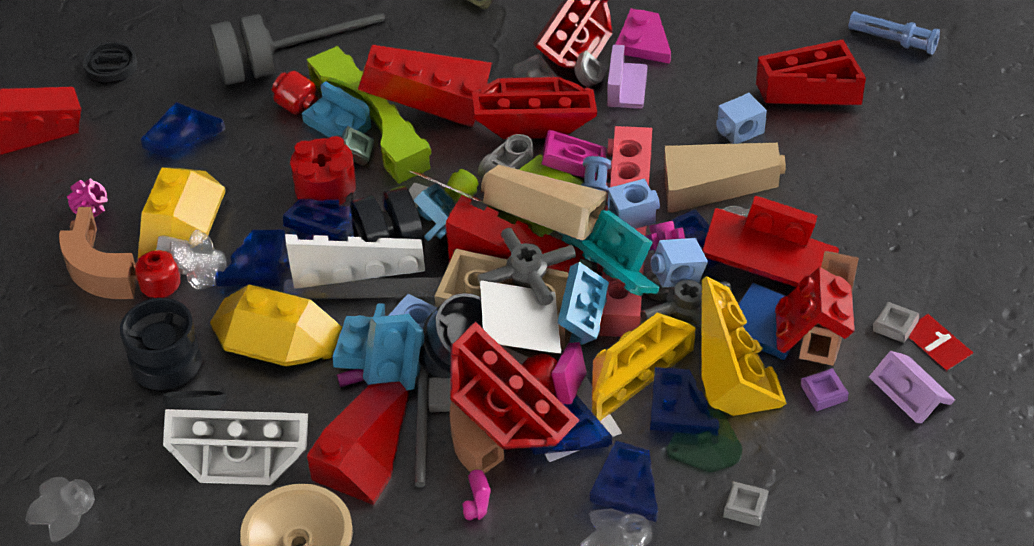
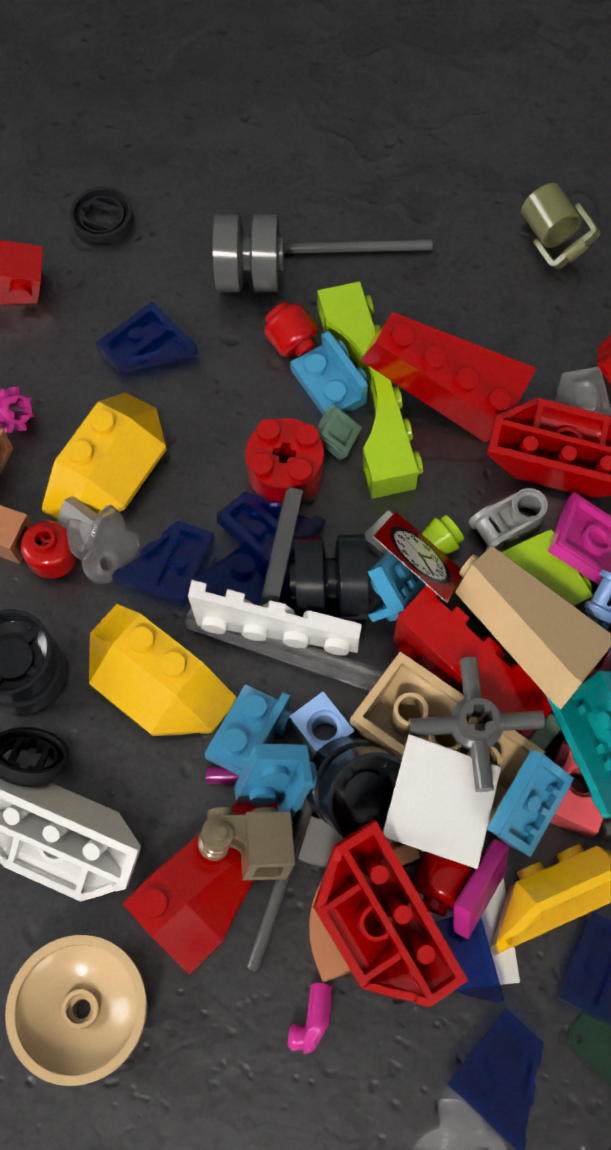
camera: 20 degrees right, 20 degrees up
none -> dark tan brick [197,807,295,880]
none -> dark grey tile [260,487,303,606]

